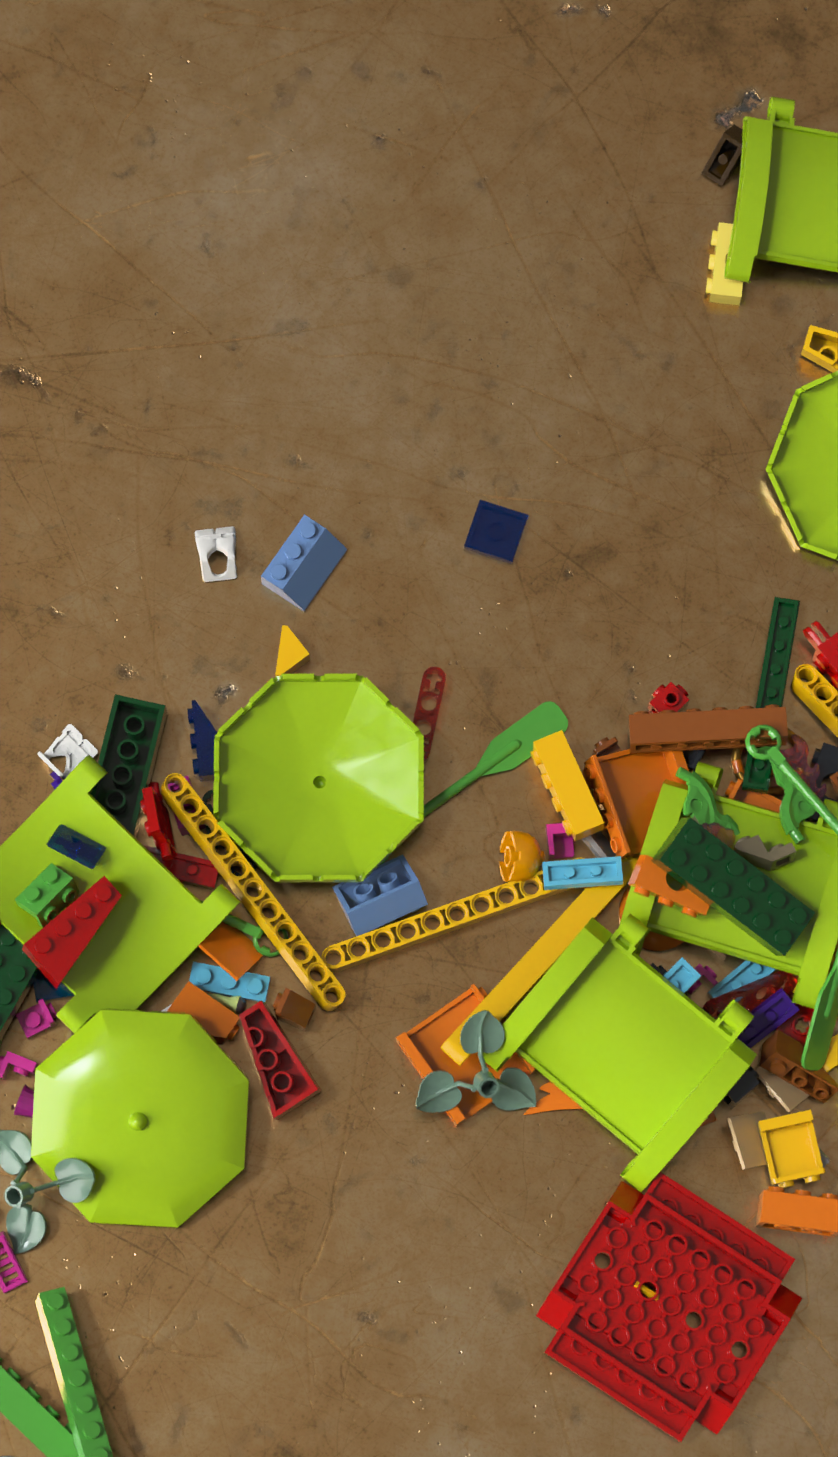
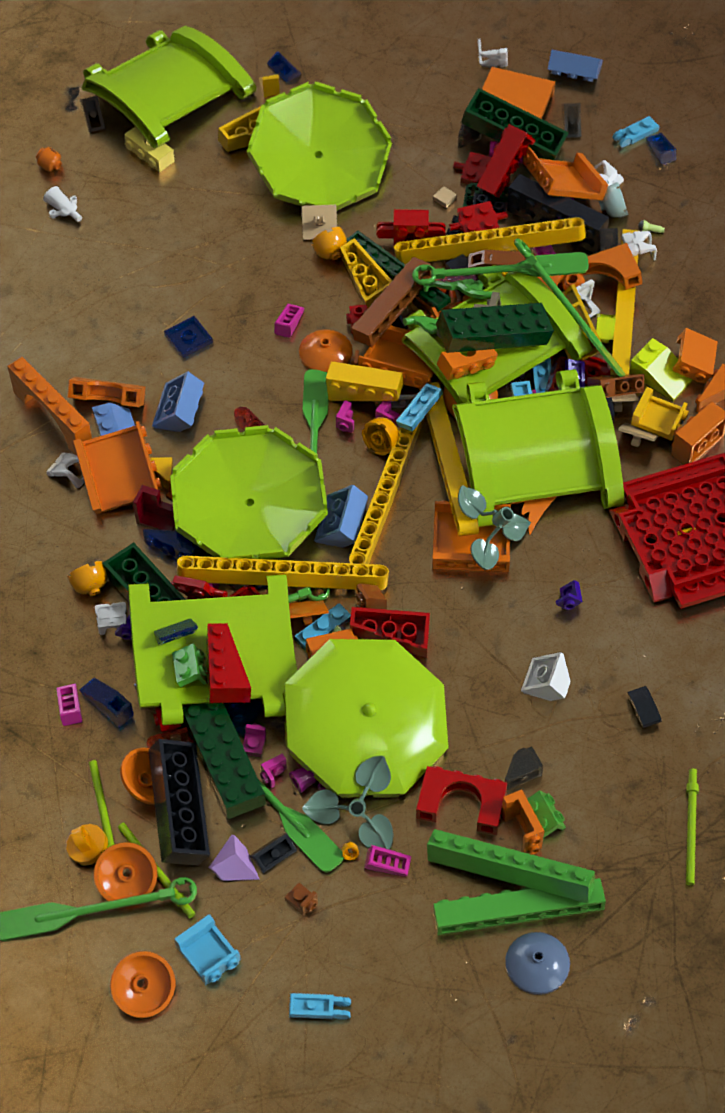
camera: 50 degrees left, 20 degrees down
none -> orange arch [7,357,92,455]
none -> orange head [36,147,62,172]
none -> white piece [43,186,82,222]
none -> light orange cylinder [67,561,107,596]
none -> orange arch [68,377,146,407]
none -> orange panel [74,421,162,515]
none -> dark red panel [133,485,175,534]
none -> medium blue slope [152,371,204,432]
none -> dark pink slope [274,304,304,338]
none -> orange dish [299,329,353,372]
none -> tan piece [302,205,337,240]
none -> light orange cylinder [311,227,347,260]
none -> dark pink bracket [336,401,354,433]
none -> yellow wedge [340,238,392,309]
none -> red arch [416,766,507,836]
none -> orange panel [501,789,544,855]
none -> clear smoke slope [505,747,543,790]
none -> white slope [521,652,571,701]
none -> bright green bracket [527,790,566,838]
none -> dark purple bracket [556,580,583,610]
none -> black slope [627,686,662,728]

